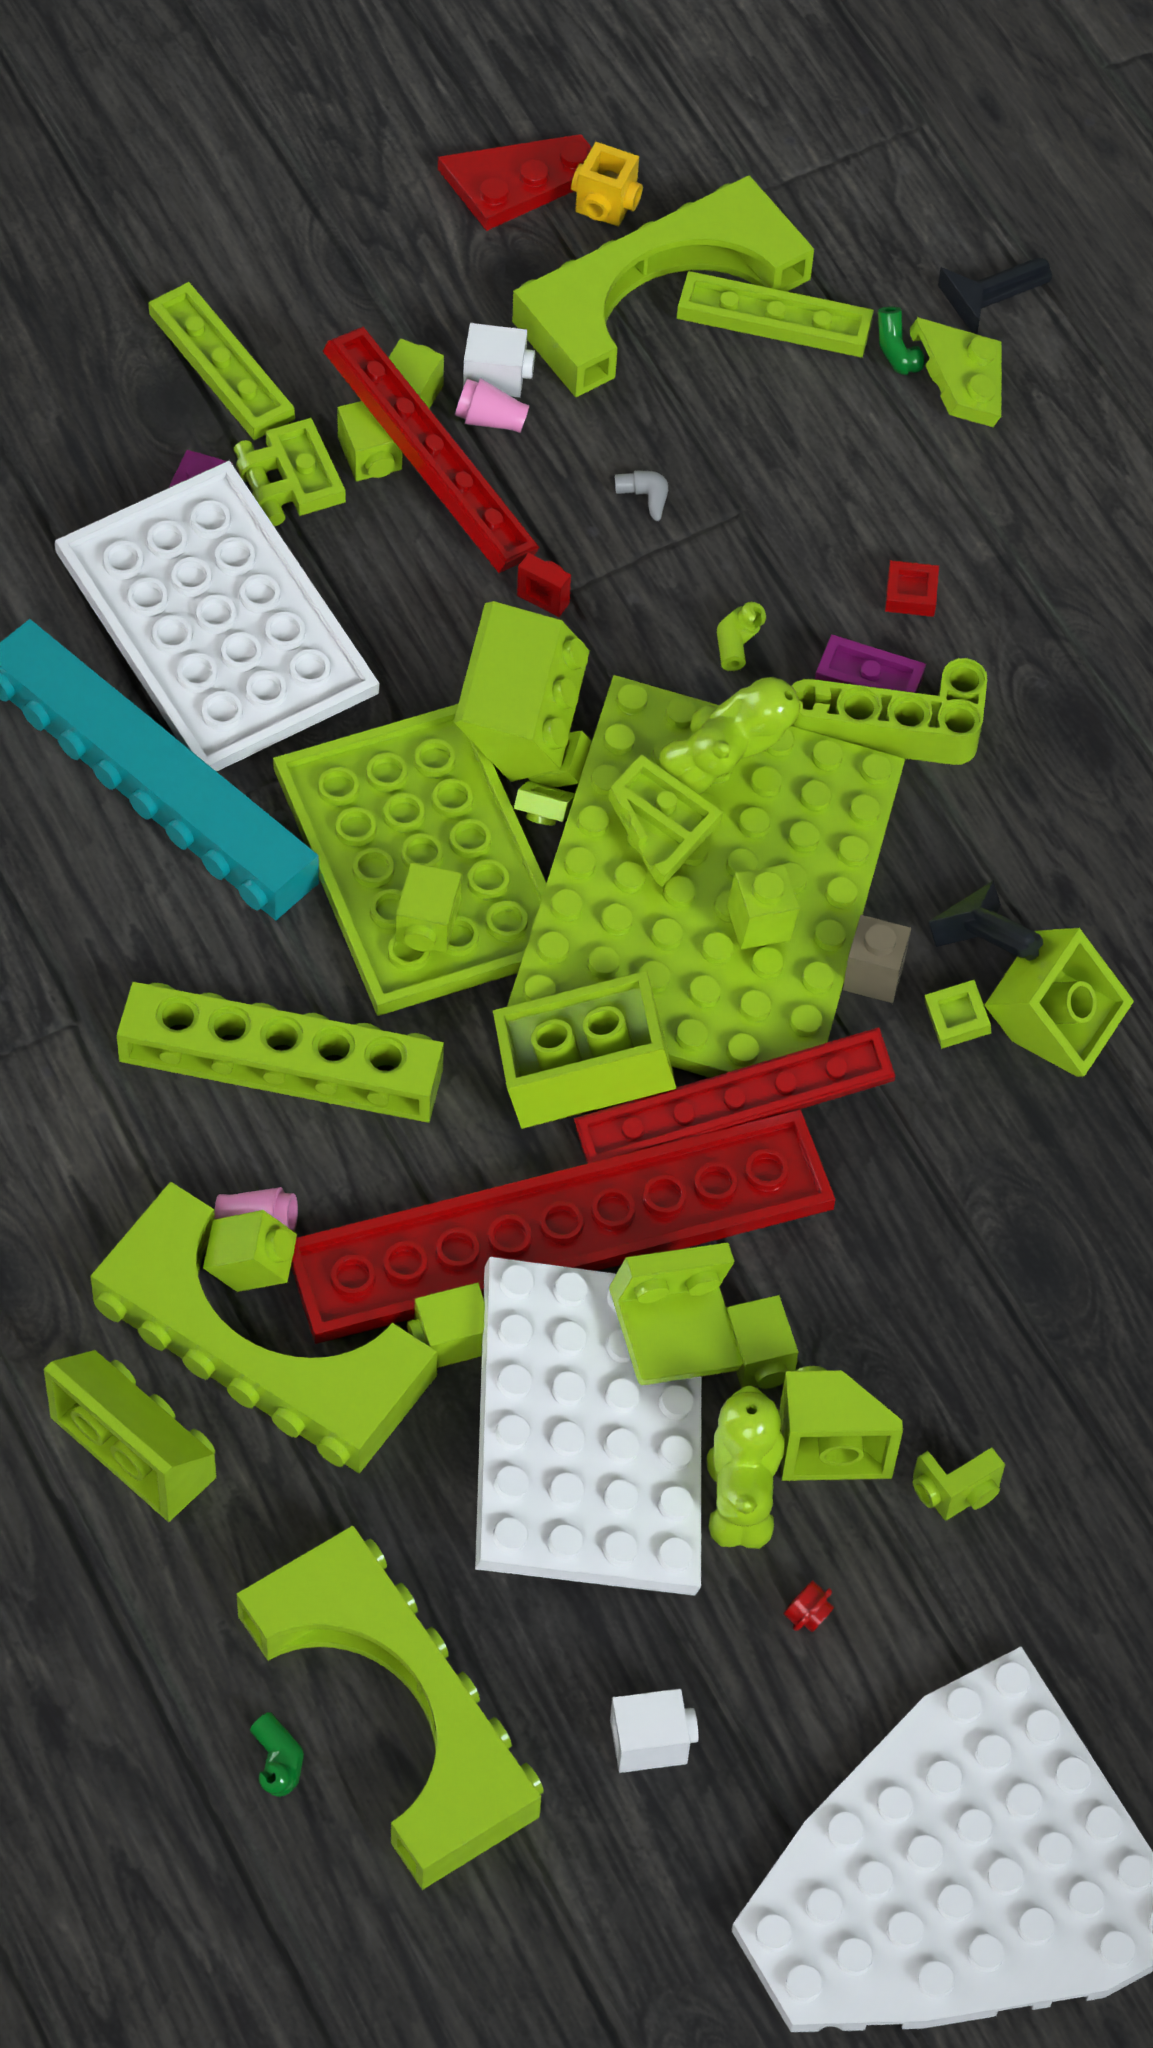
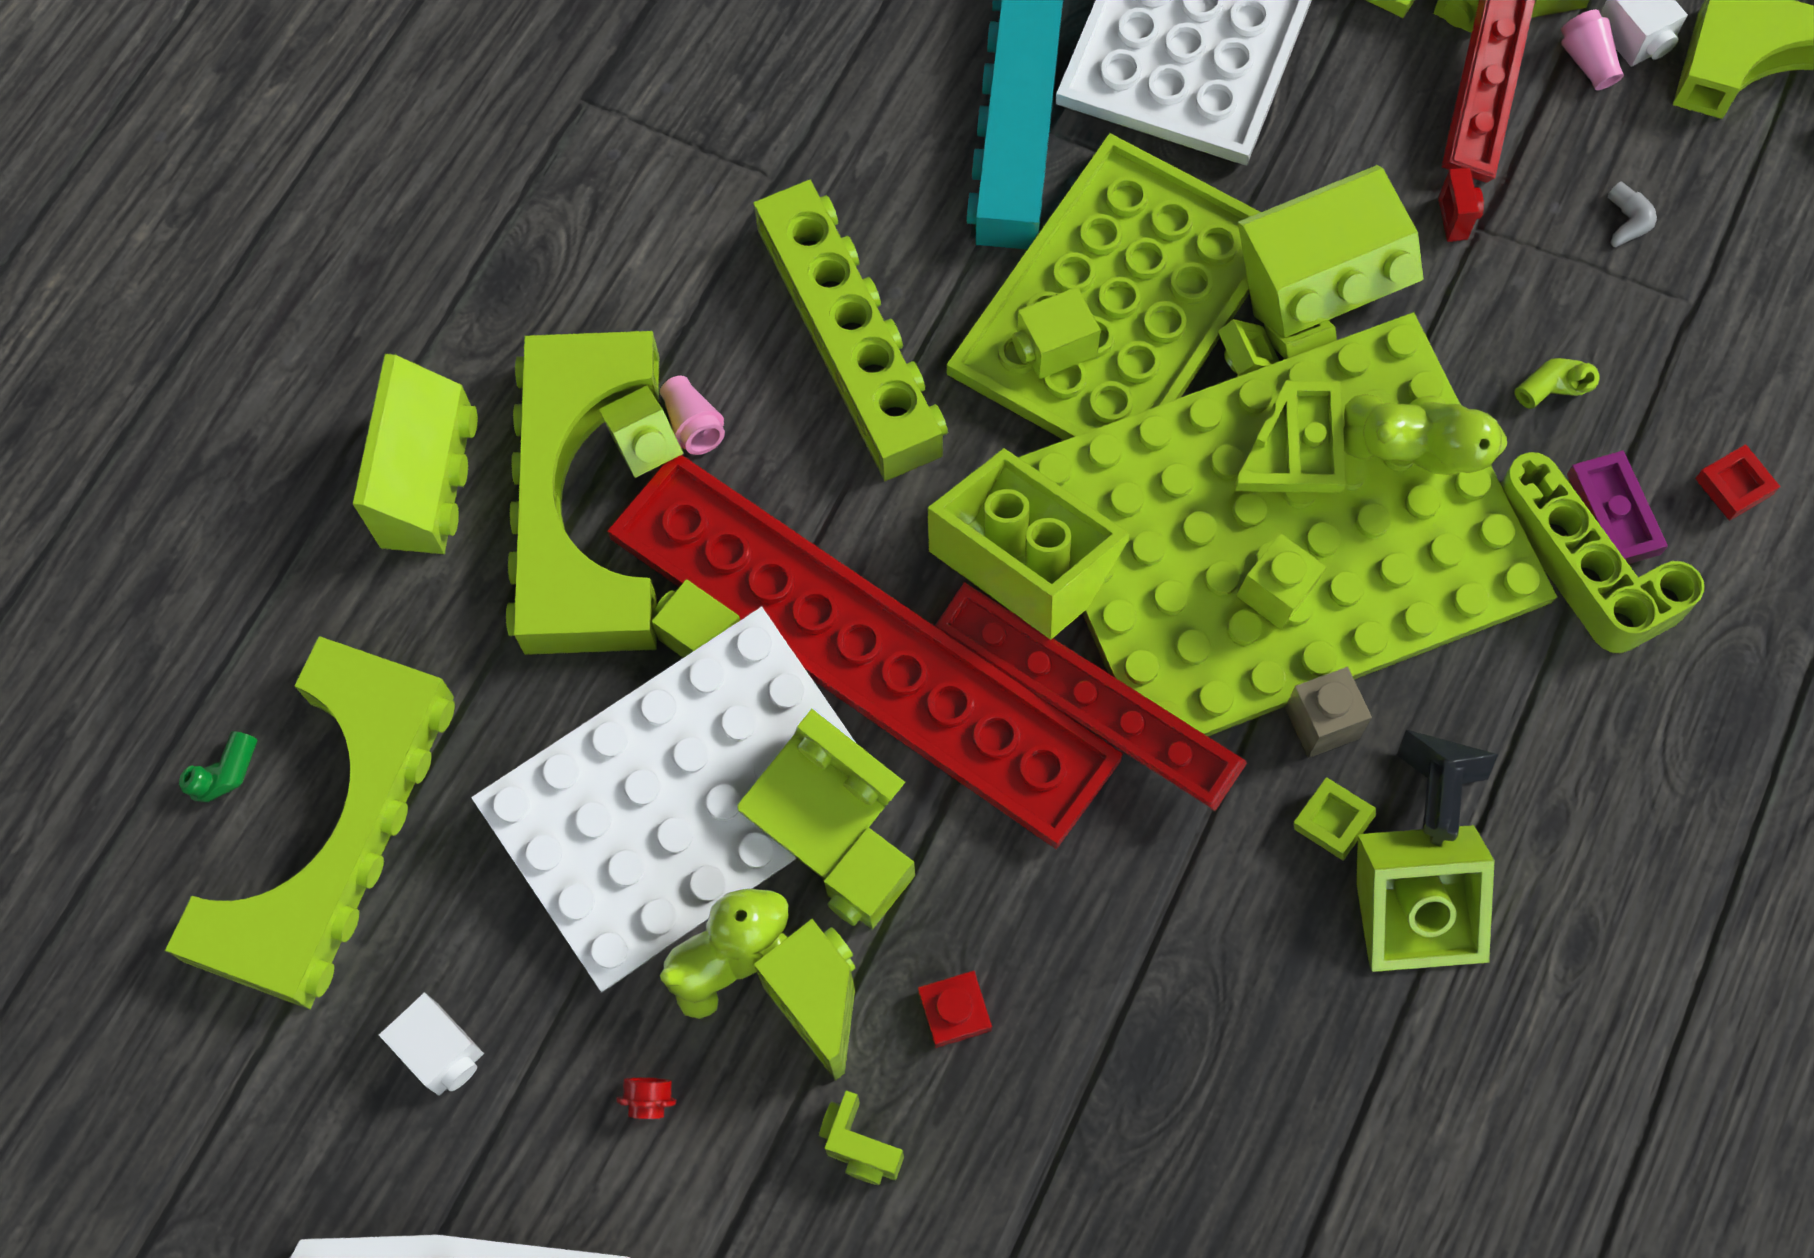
camera: 60 degrees right, 10 degrees up
none -> red plate [918,971,992,1048]

